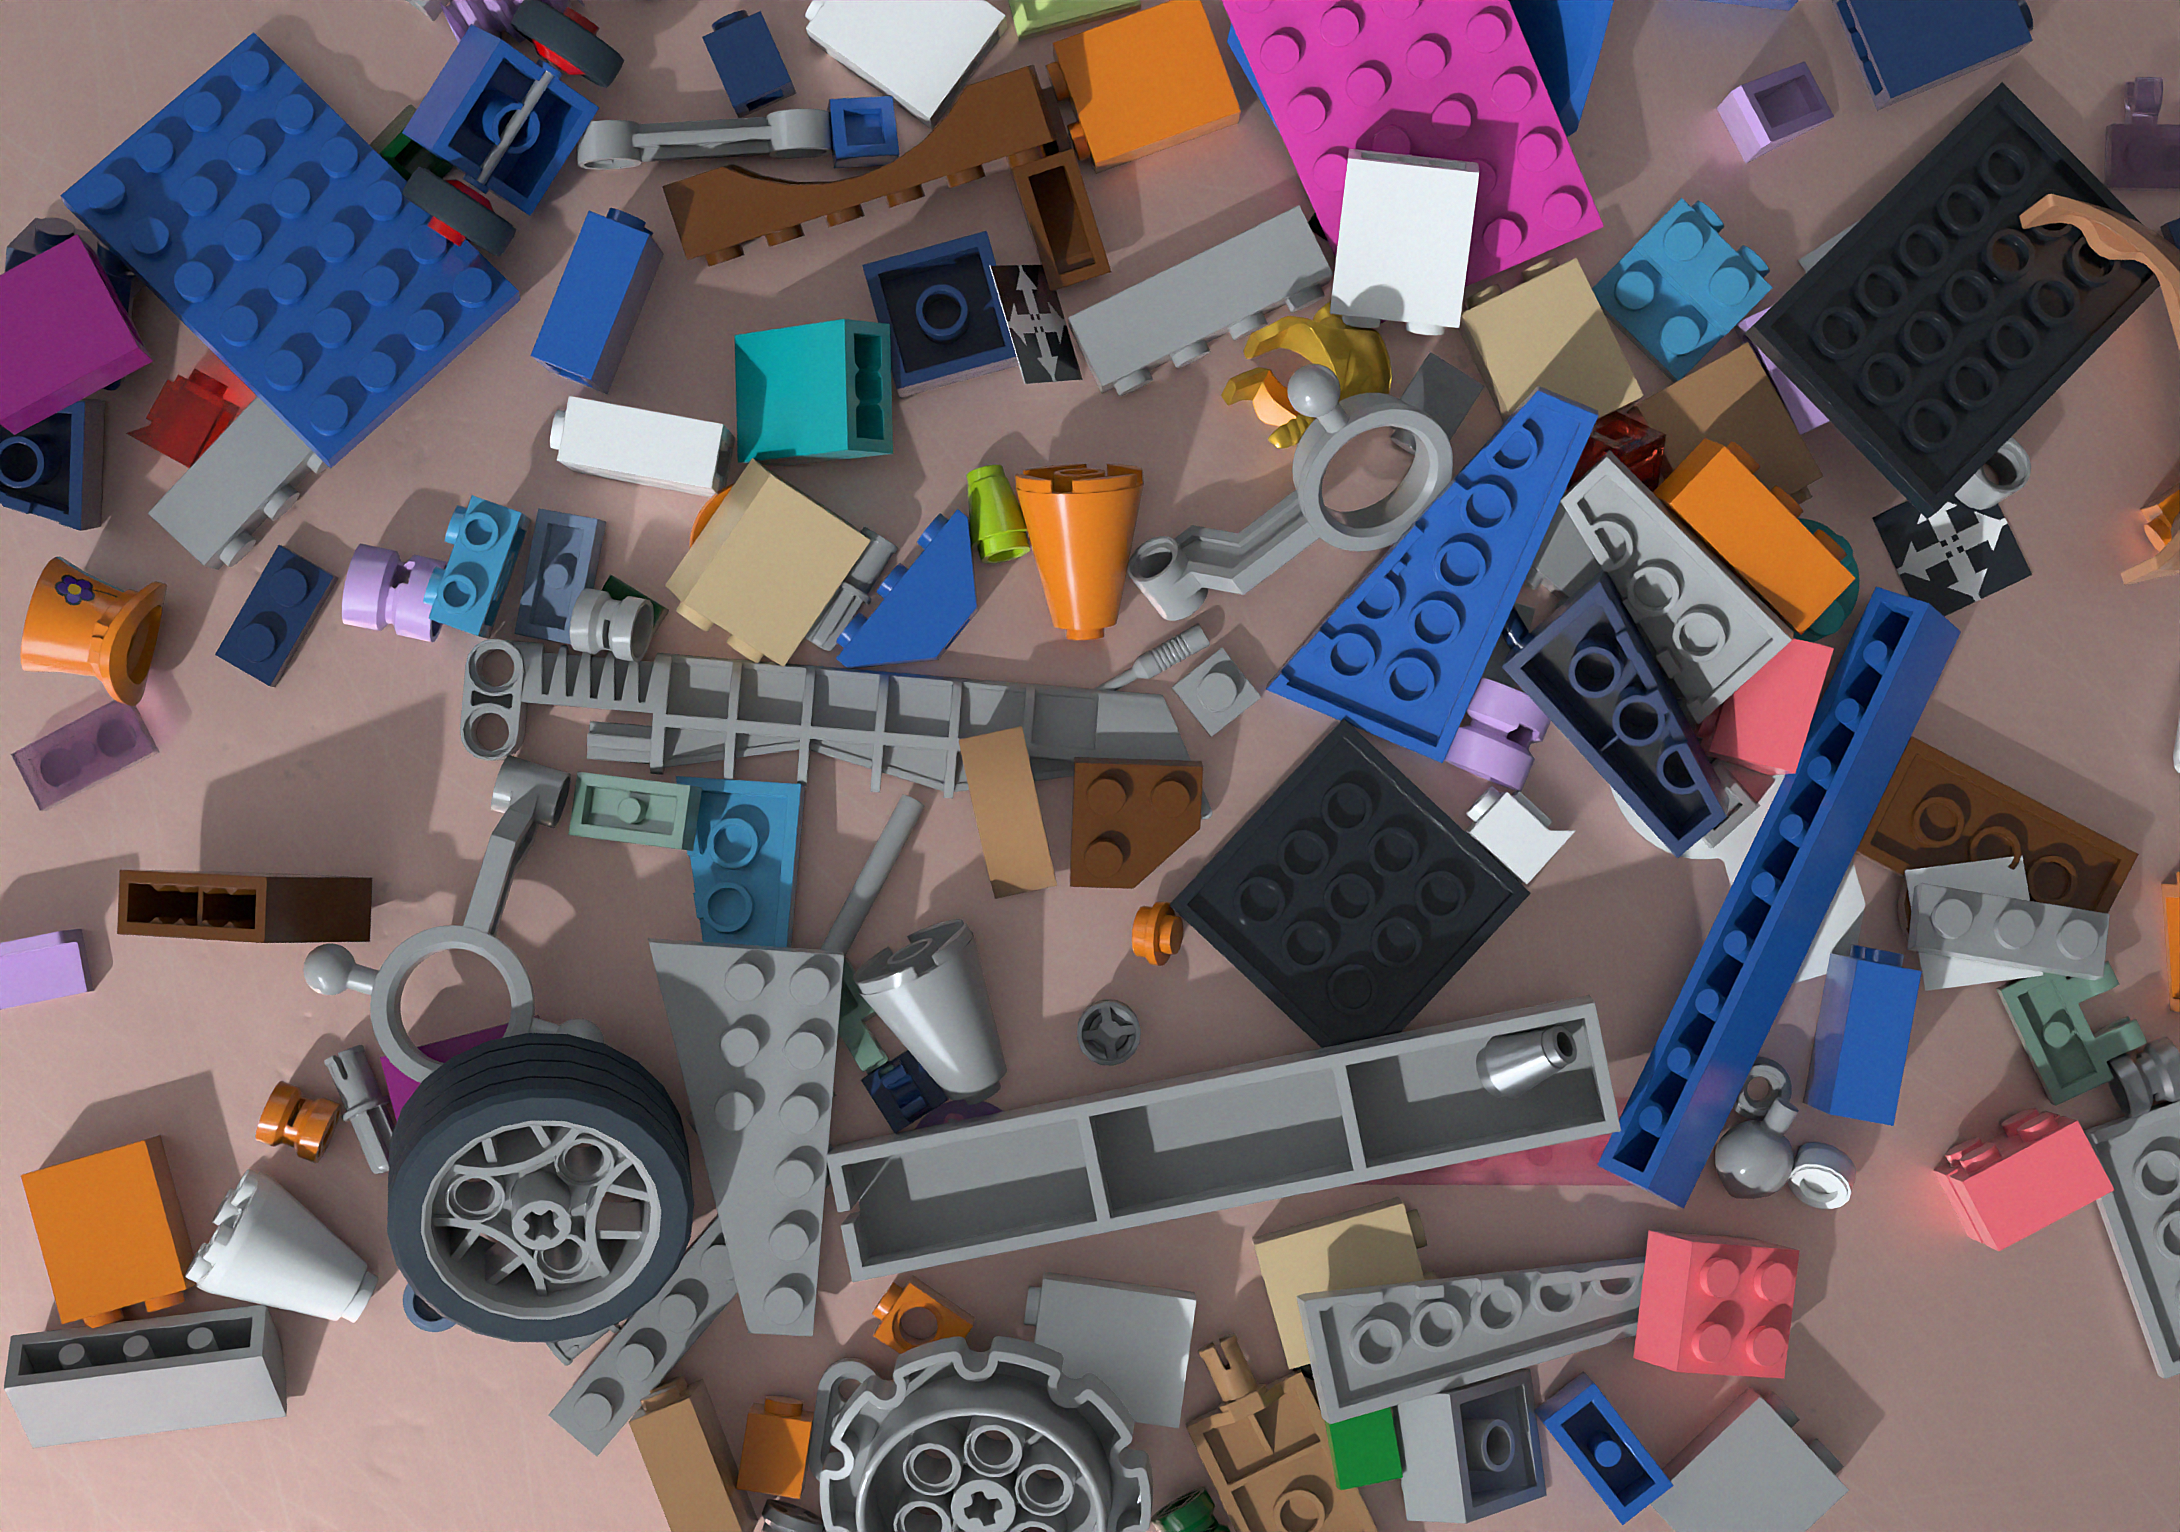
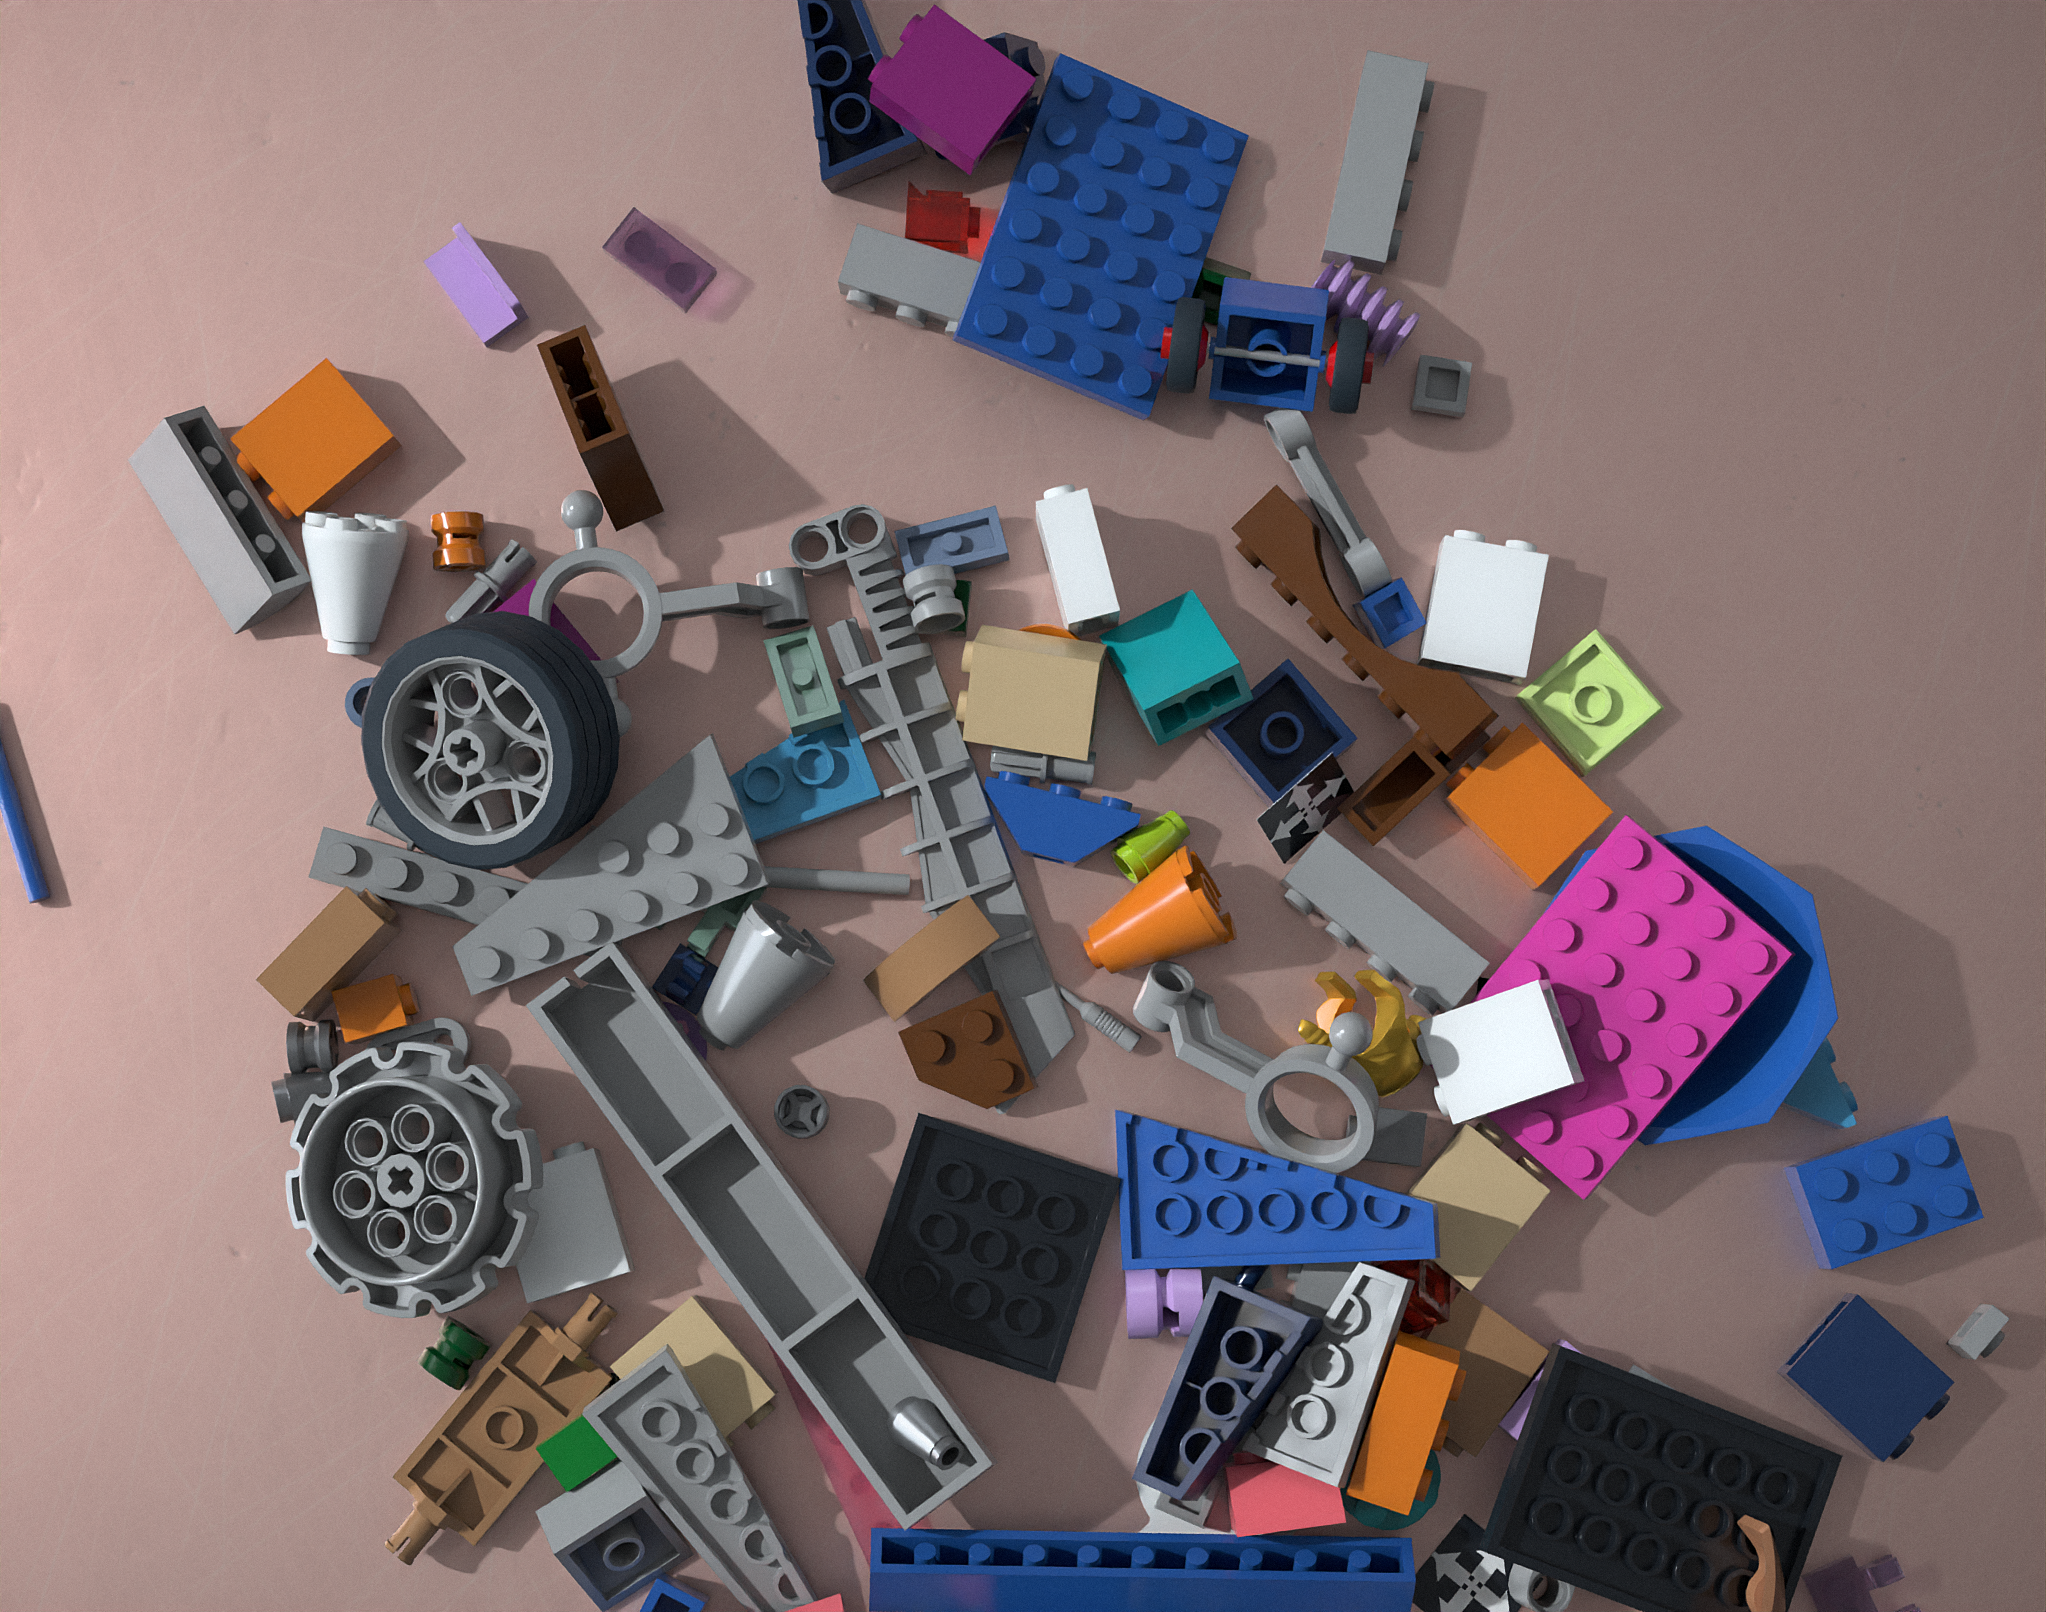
camera: 70 degrees right, 5 degrees down
orange hat [20,556,167,706] -> none
dark blue plate [215,545,339,687] -> none
lavender wheel [342,543,448,642] -> none
dark azure plate [423,495,531,639] -> none
blue brick [530,208,664,394] -> none
dark blue brick [702,10,796,118] -> none
orange brick [872,1275,975,1354] -> none
orange plate [1132,901,1183,966] -> none
light grey plate [1172,648,1261,737] -> none
white window [1465,786,1576,884] -> none
dark azure plate [1592,198,1773,383] -> none
lavender slope [1716,61,1834,164] -> none

